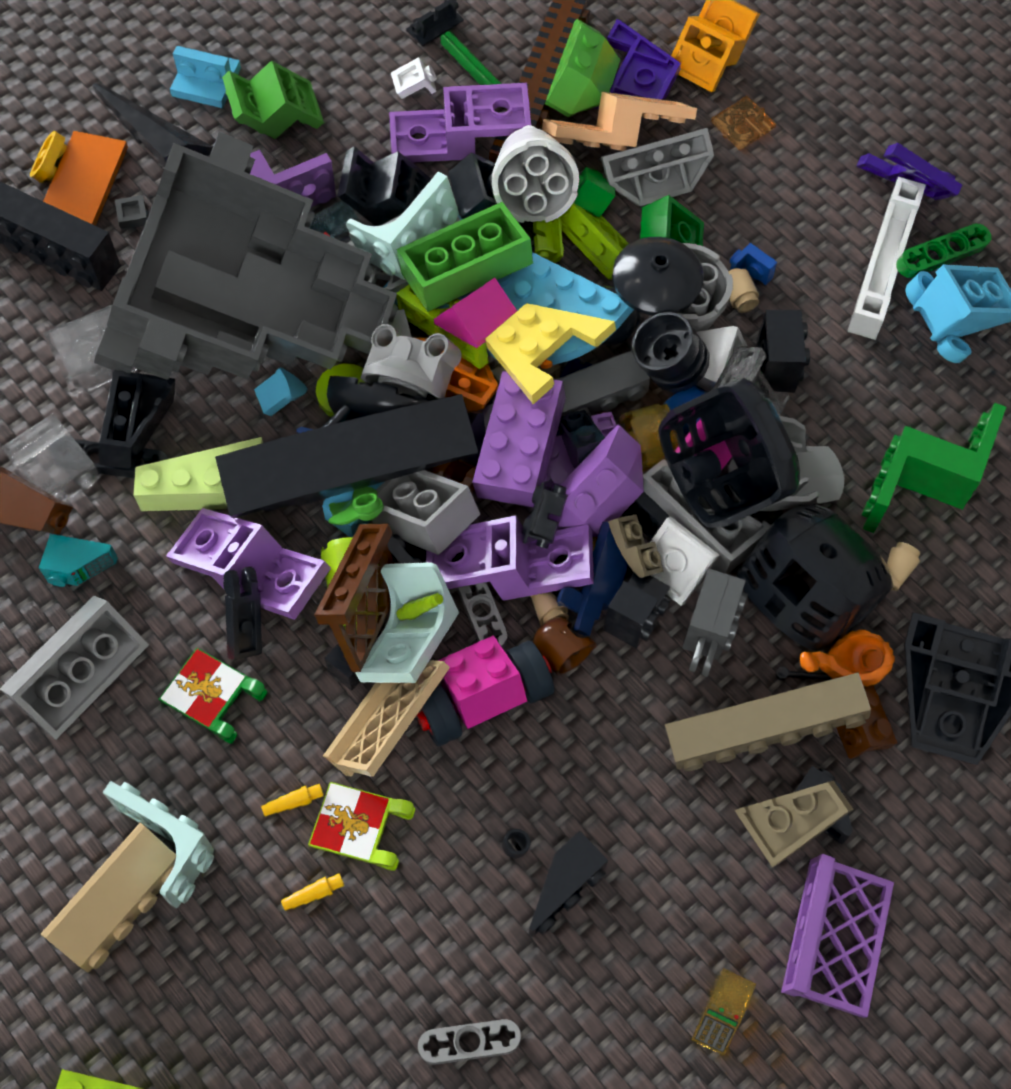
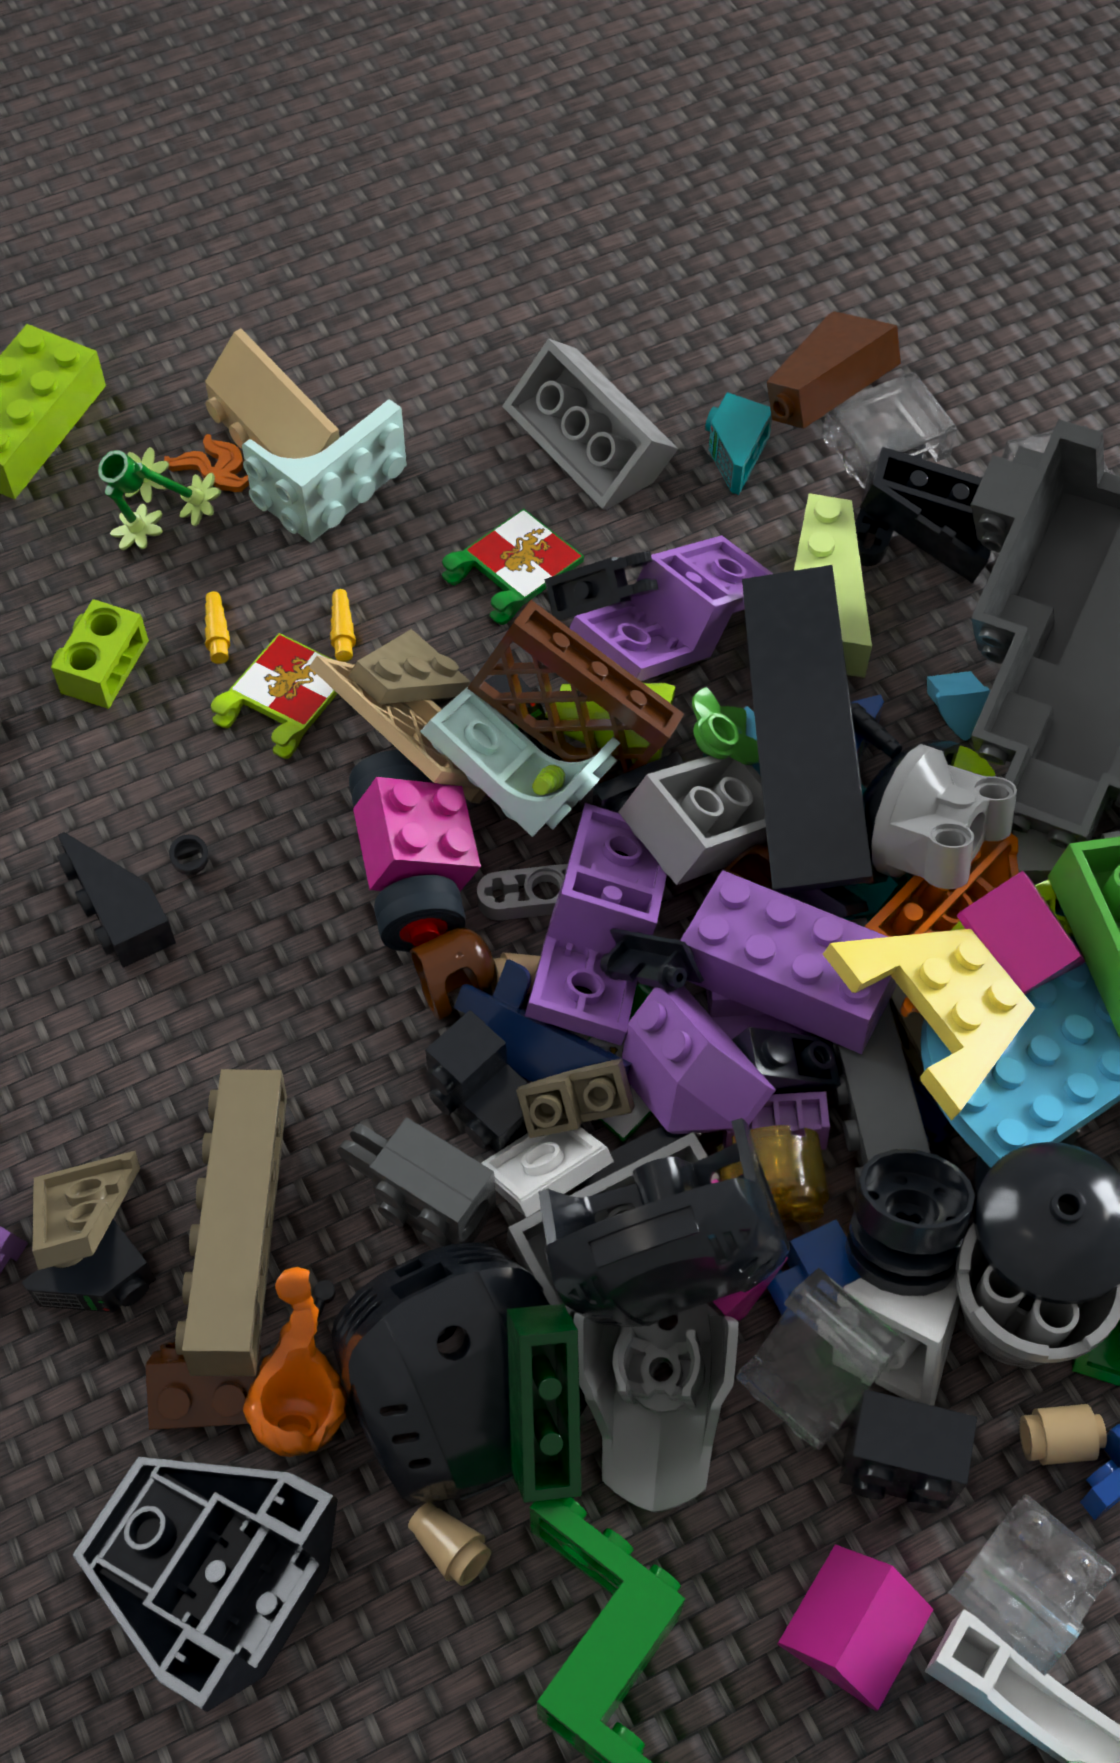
camera: 105 degrees right, 5 degrees down
none -> lime brick [51,599,149,709]
none -> plant [98,447,221,550]
none -> orange piece [164,434,249,492]
none -> dark tan wing [349,629,471,704]
none -> dark green brick [507,1304,582,1503]
none -> dark pink slope [777,1544,934,1712]
none -> clear panel [948,1494,1116,1676]

